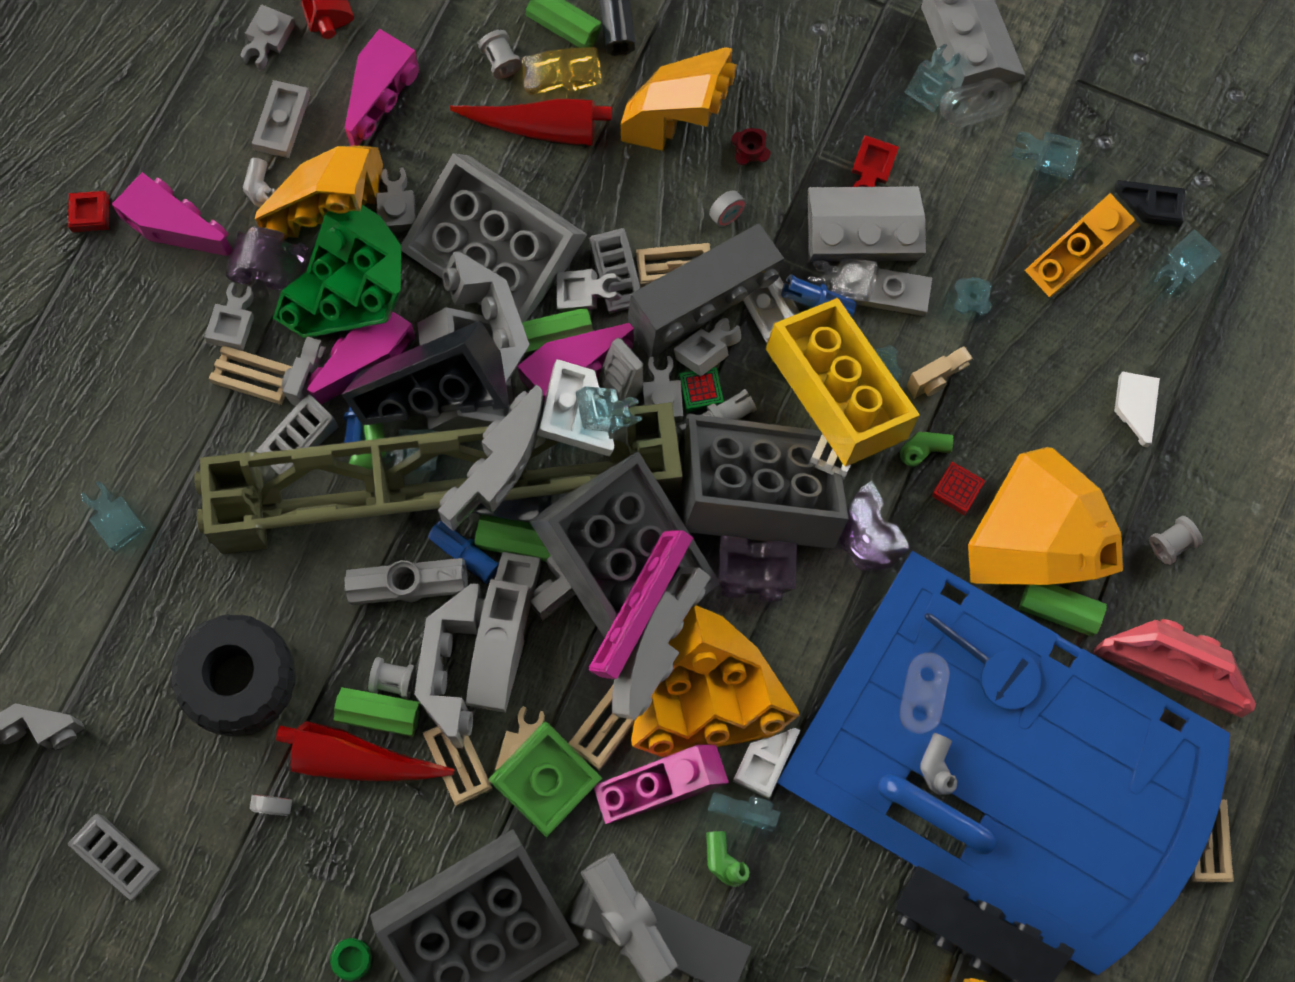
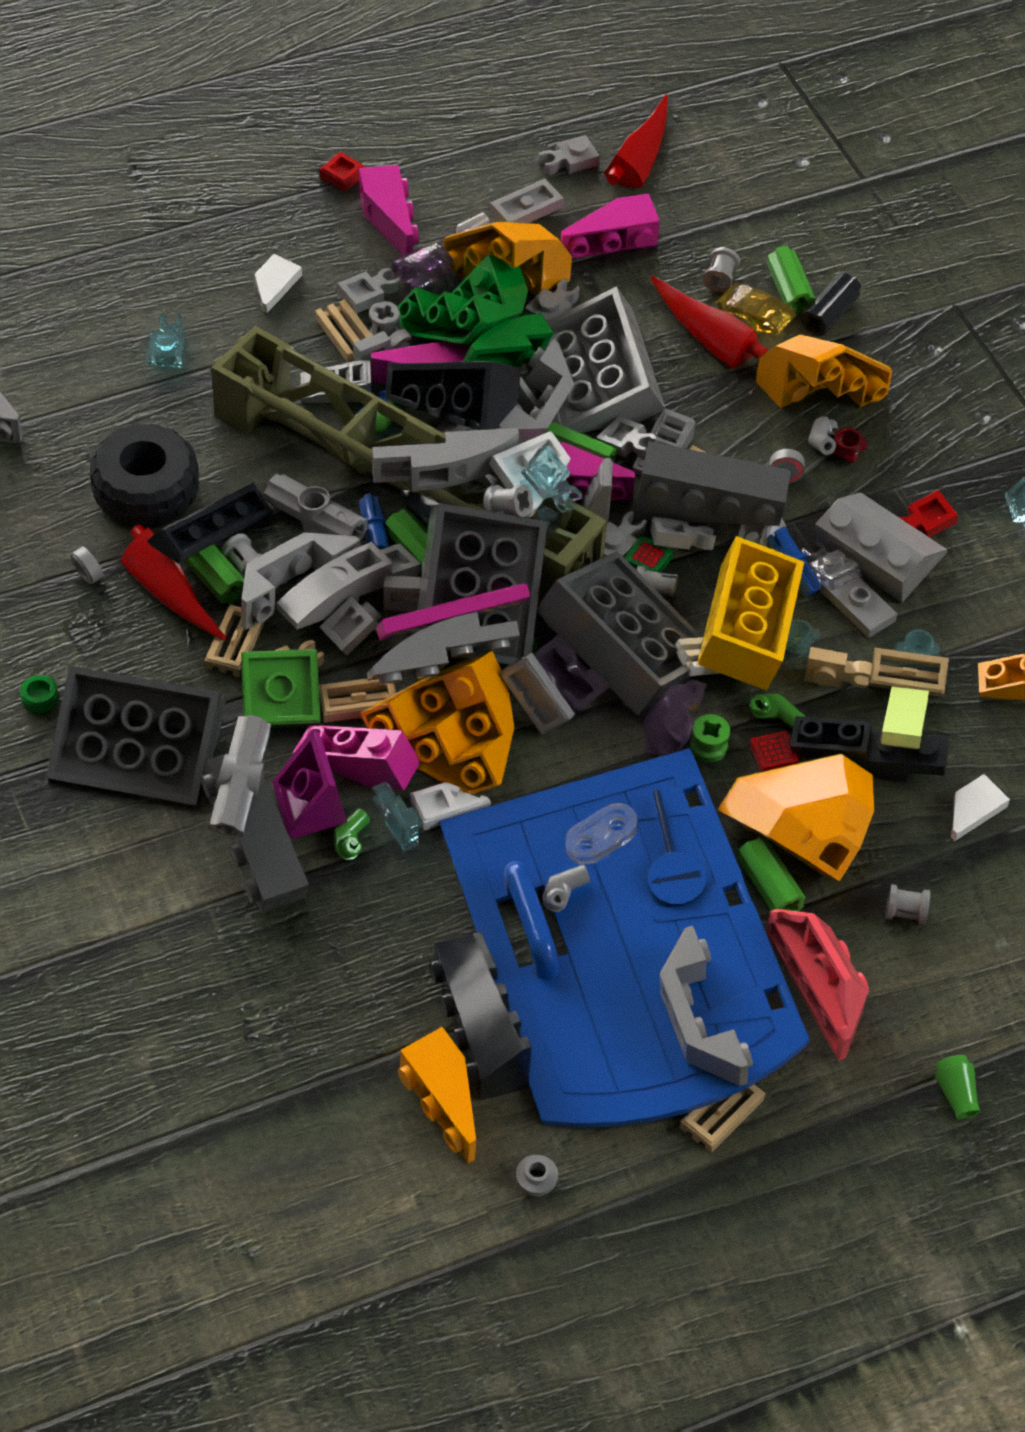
camera: 40 degrees right, 20 degrees down
none -> black slope [147,482,273,563]
none -> white tile [255,254,302,313]
none -> magenta slope [272,730,347,839]
none -> light grey bracket [320,596,382,655]
none -> light grey bush [369,301,400,337]
none -> green slope [463,313,554,368]
none -> light grey bush [483,484,533,517]
none -> light grey plate [499,652,575,735]
none -> light grey slope [660,926,753,1086]
none -> bright green wheel [690,714,730,762]
none -> black slope [790,716,949,782]
none -> light grey arm [808,416,838,455]
none -> tan tile [869,648,949,697]
none -> yellowish green tile [881,686,929,749]

